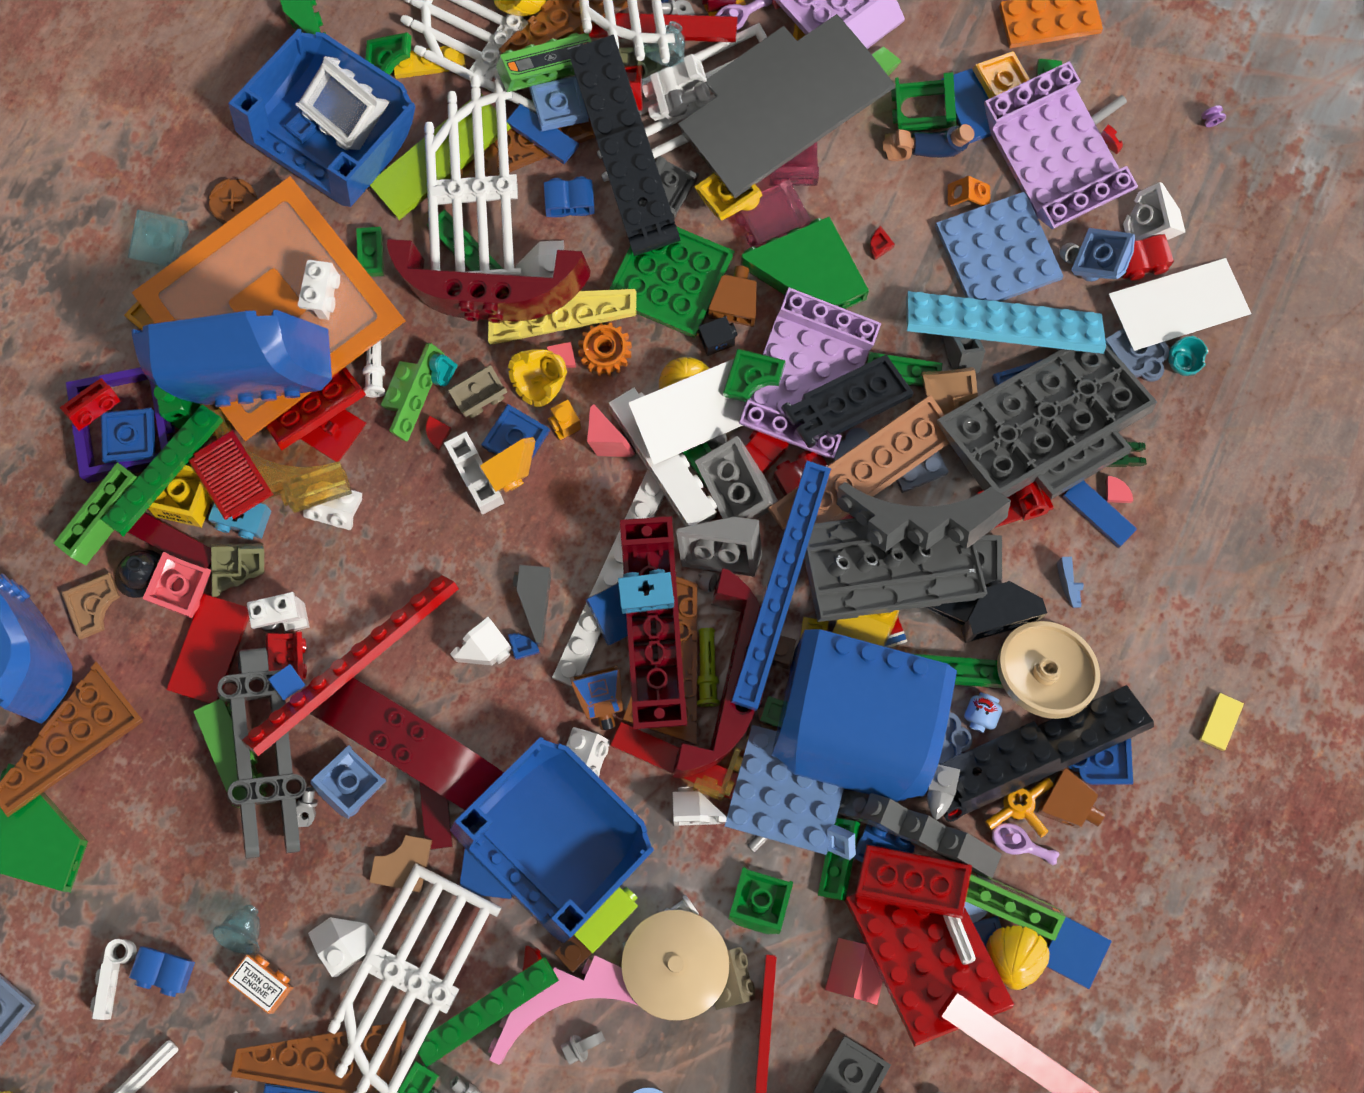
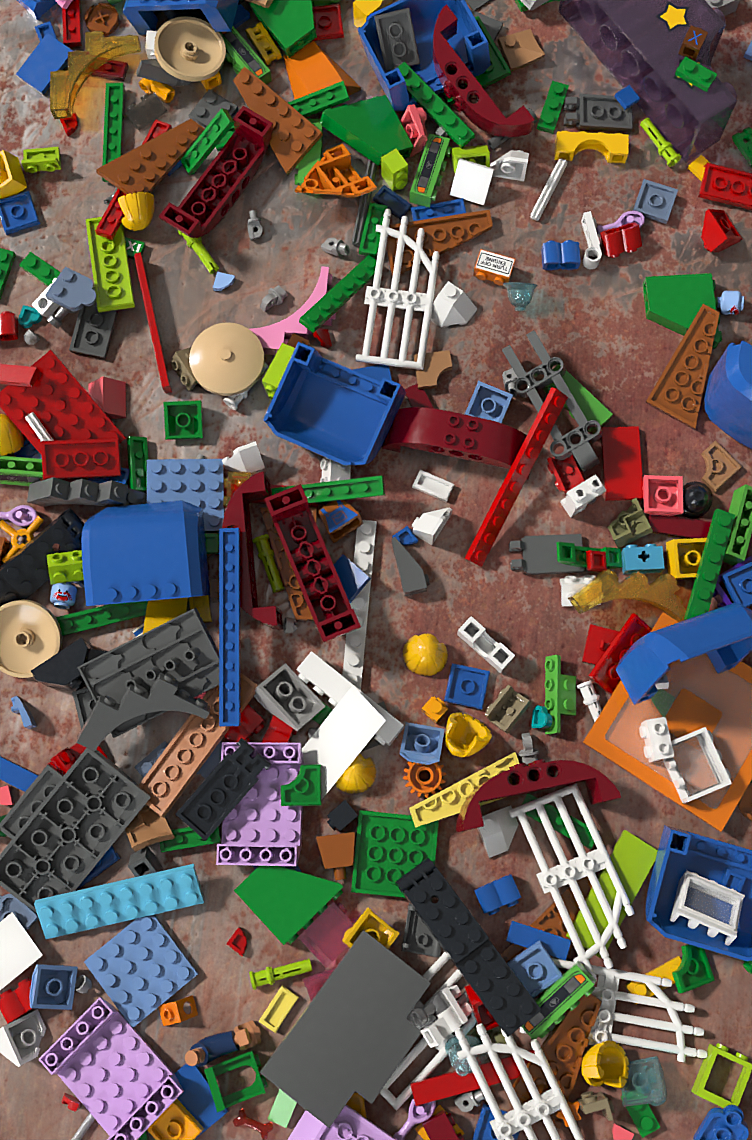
camera: 165 degrees right, 0 degrees up
red window [189,430,274,520] -> none
blue tile [268,664,305,701] -> none
green plate [356,227,384,277] -> none
red tile [426,416,452,450] -> none
light orange slope [480,437,536,493] -> none
coral tile [547,342,576,368] -> none
coral slope [587,404,635,457] -> none
dark azure brick [618,569,674,614] -> none
light grey slope [676,517,762,577] -> none
light blue plate [827,824,856,860] -> none
light grey plate [927,764,960,820] -> none
none -> lime bracket [47,550,84,585]
none -> clear red piece [233,1109,274,1140]
none -> lime pin [249,958,313,990]
none -> light yellow tile [259,985,299,1033]
none -> green plate [271,476,385,504]
none -> medium blue slope [400,722,445,765]
none -> yellow hair [403,633,448,676]
none -> white tile [412,470,454,502]
none -> dark grey tile [509,534,584,575]
none -> light grey piece [518,733,539,765]
none -> green slope [556,542,622,568]
none -> red tile [586,550,607,572]
none -> lavender piece [596,211,645,236]
none -> red brick [600,222,642,258]
none -> clear window [663,727,732,803]

